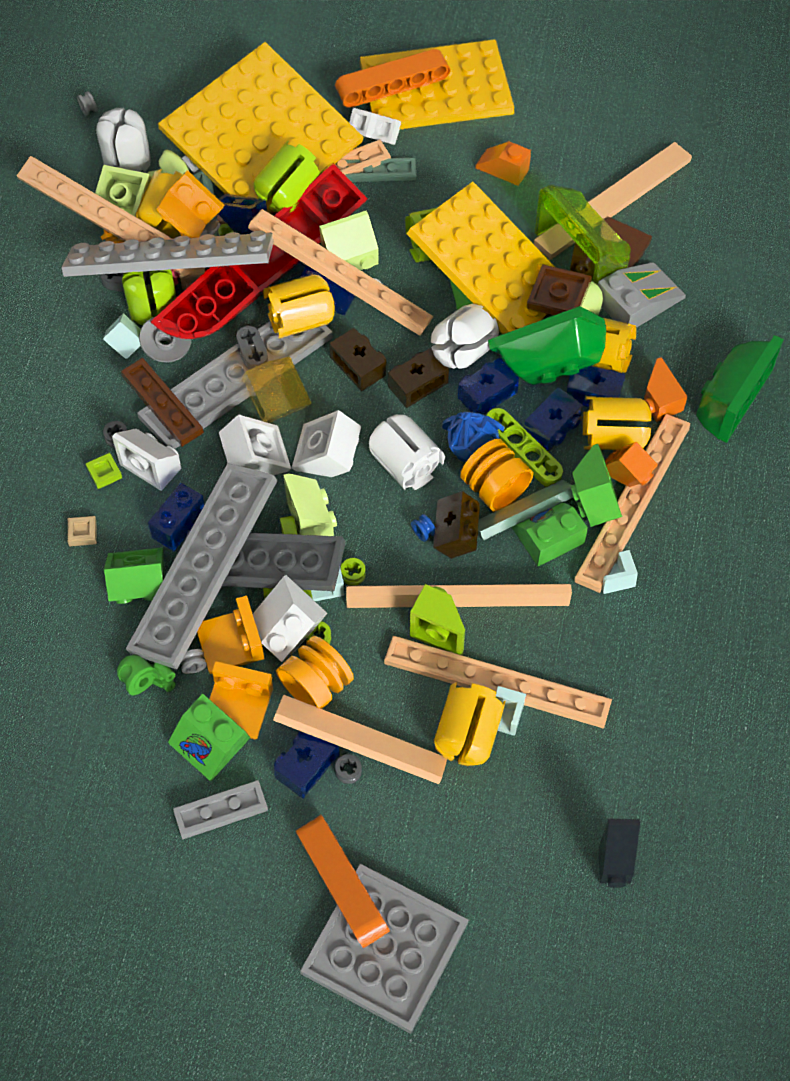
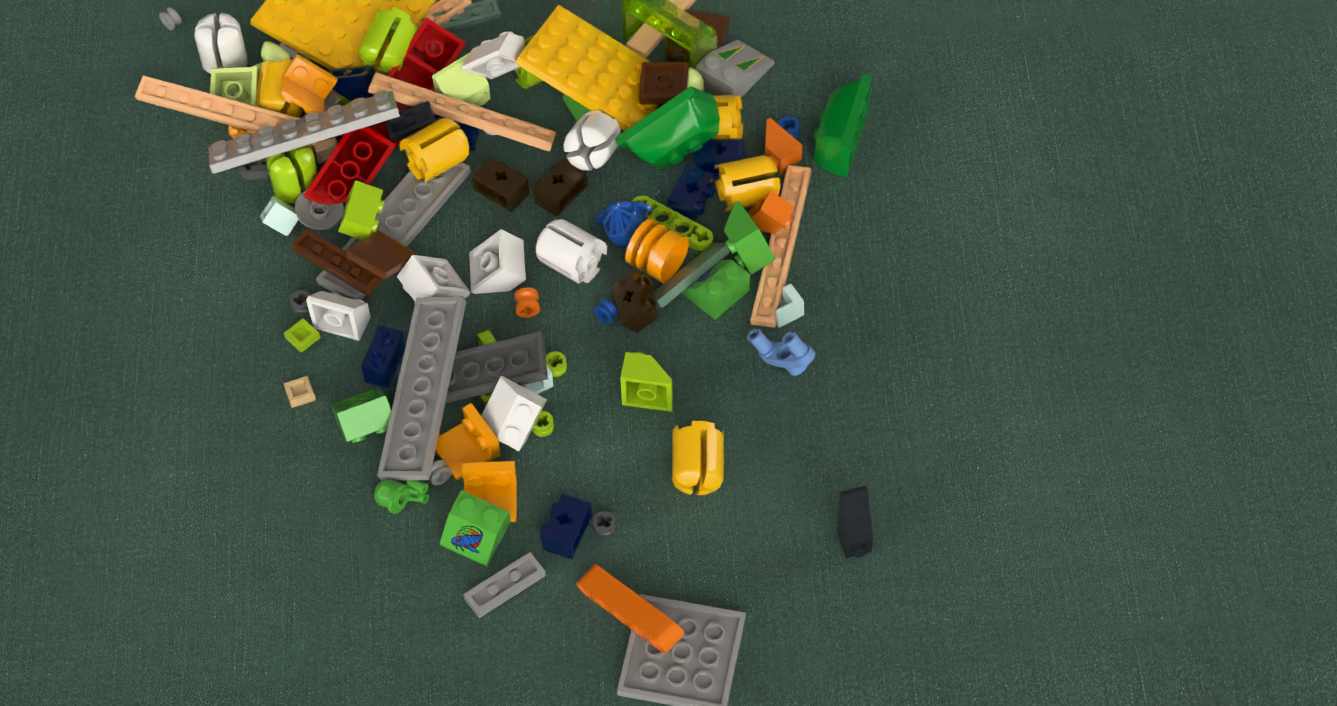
camera: 15 degrees left, 5 degrees down
dark grey beam [236,326,268,372] -> none
clear yellow slope [242,357,312,423] -> none
light nougat tile [274,695,447,784] -> none
light orange wheel [276,636,354,709] -> none
yellowish green slope [284,473,337,536] -> none
light nougat tile [346,584,572,608] -> none
light nougat tile [384,636,612,729] -> none
clear blue brick [458,358,519,415] -> none
light aqua panel [495,686,526,736] -> none
none -> lime brick [338,180,384,240]
none -> reddish brown tile [346,230,417,280]
none -> black plate [385,101,436,142]
none -> white slope [462,32,525,79]
none -> orange wheel [514,287,540,318]
none -> medium blue connector [747,329,816,376]
none -> blue bush [779,116,800,138]

